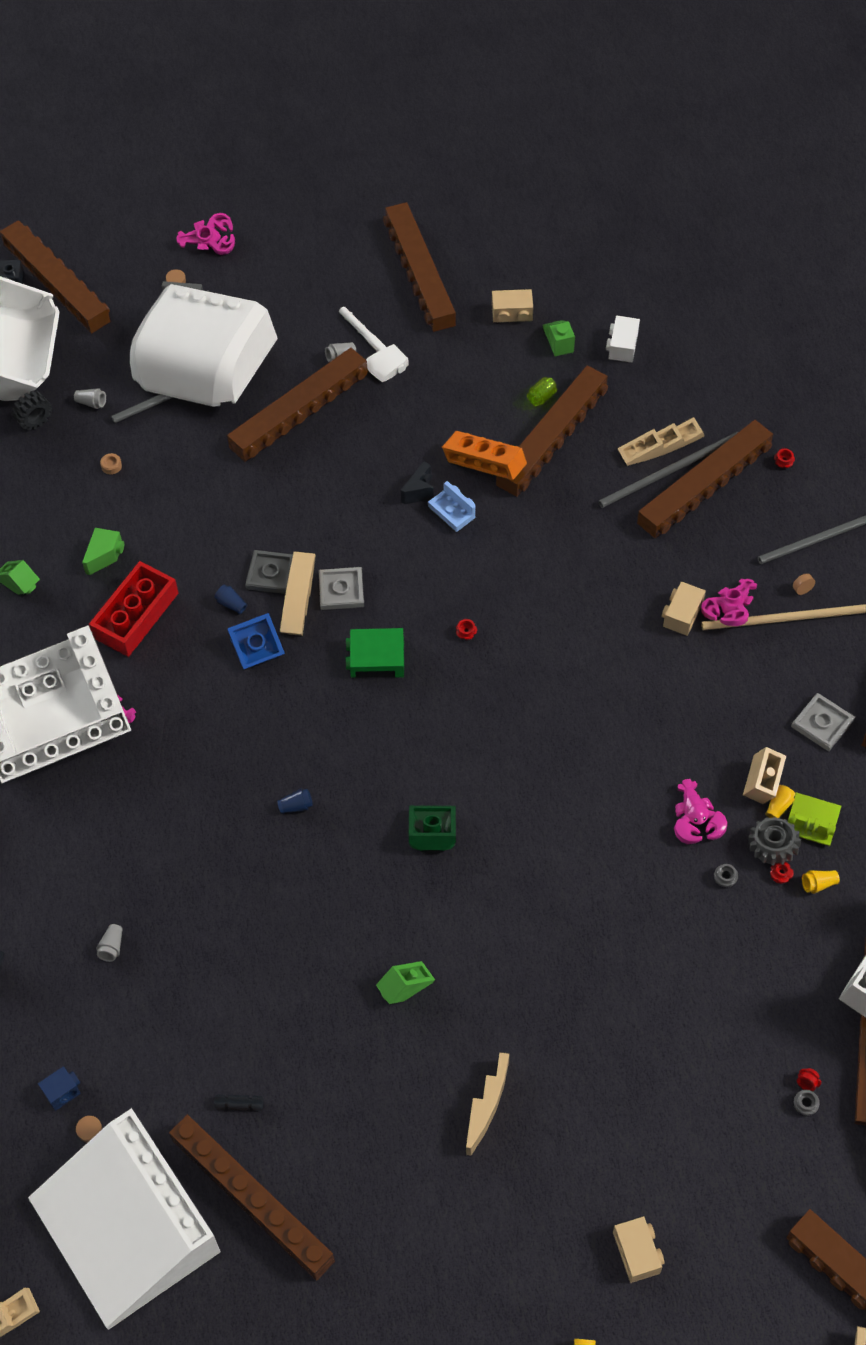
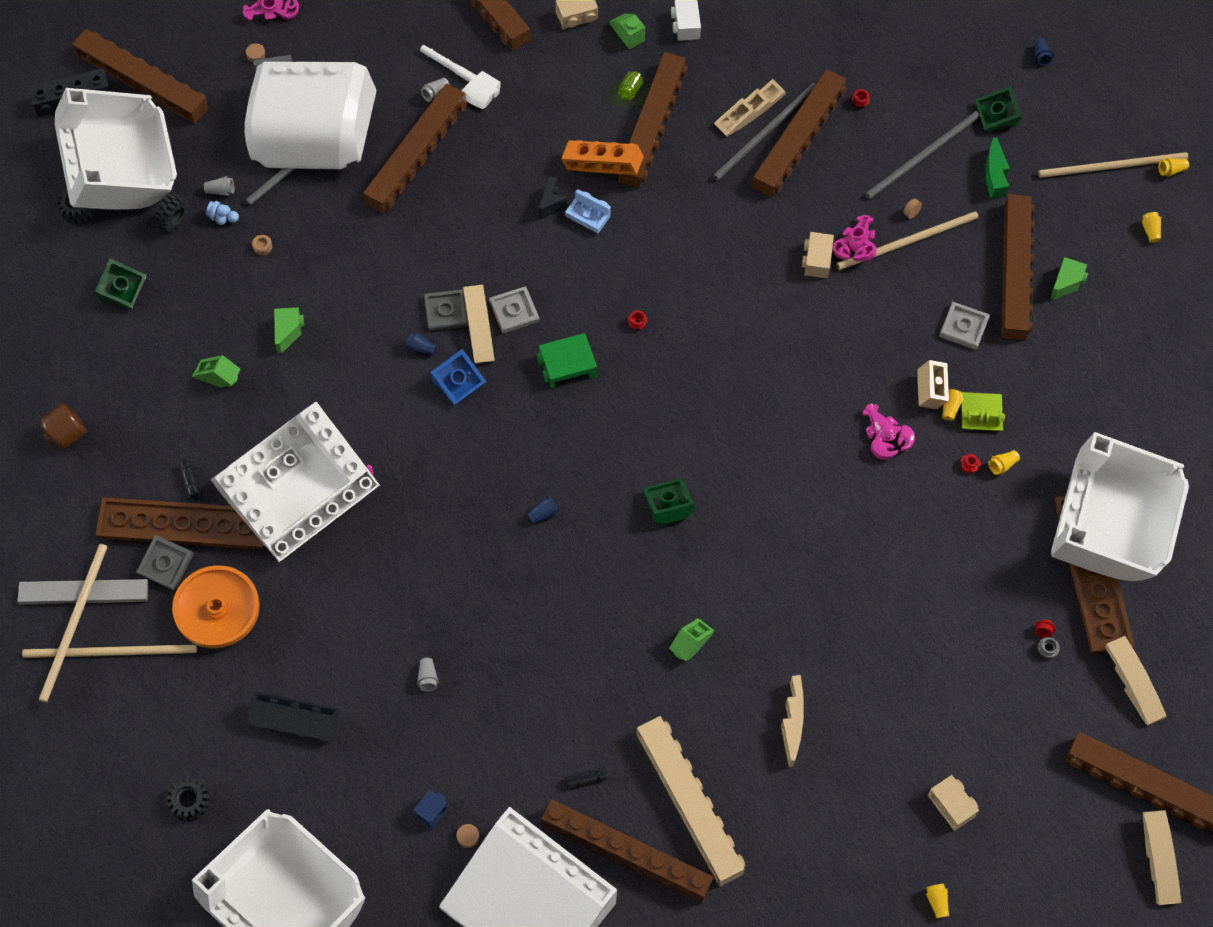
camera: 20 degrees left, 5 degrees up
red brick [89,561,179,657] -> none
flat silver plate [714,864,738,887] -> none
dark grey gear [748,817,801,865] -> none
none -> light blue piece [206,201,239,225]
none -> tan brick [637,716,745,887]

